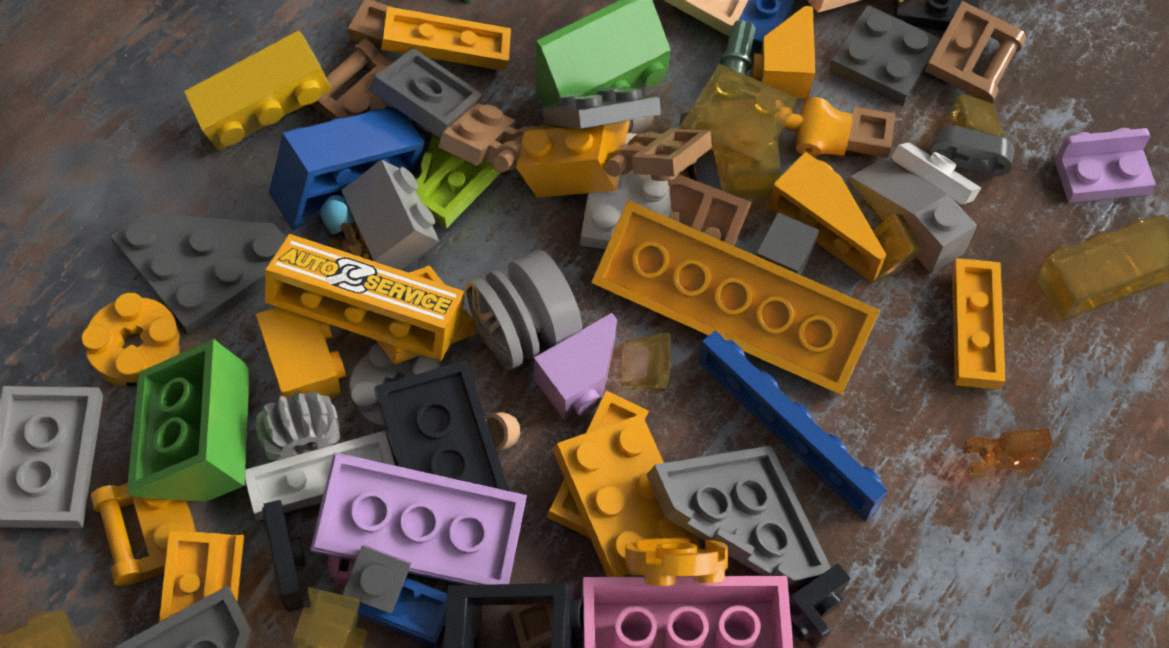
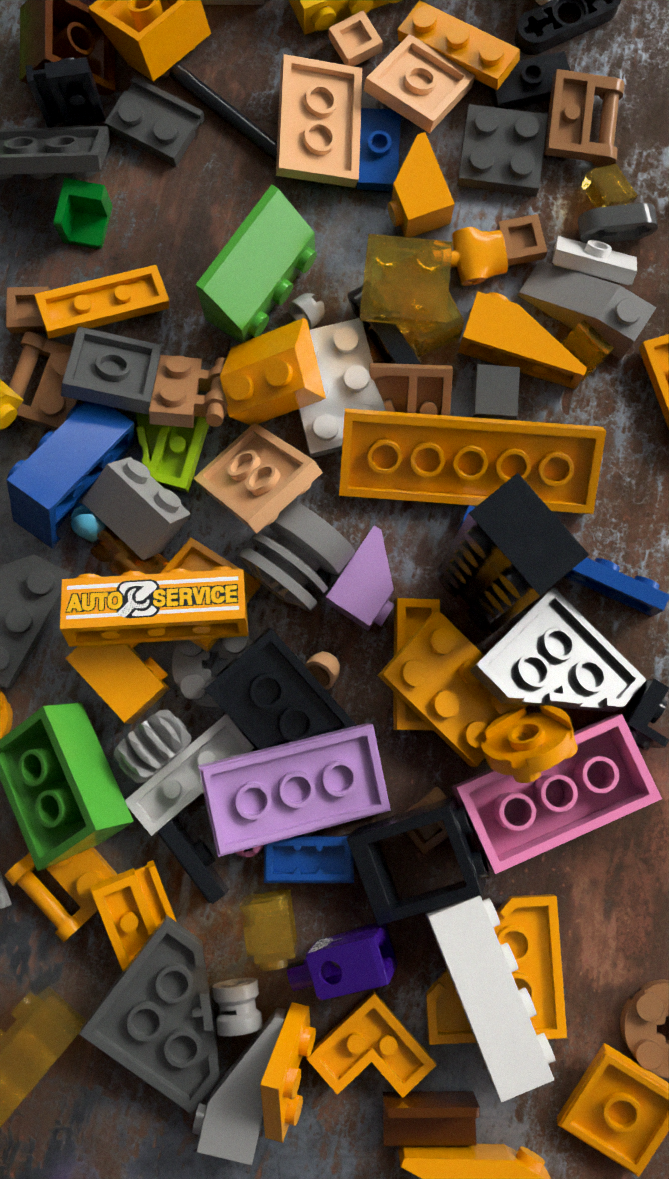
camera: 20 degrees left, 20 degrees up
dark grey brick [342,545,412,614] -> none
dark grey plate [542,87,661,129] -> none
medium nougat plate [605,128,712,181] -> none
clear yellow slope [621,333,670,388] -> none
sand green axle [715,20,756,104] -> none
none -> light nougat plate [193,422,323,534]
none -> black brick [438,473,589,634]

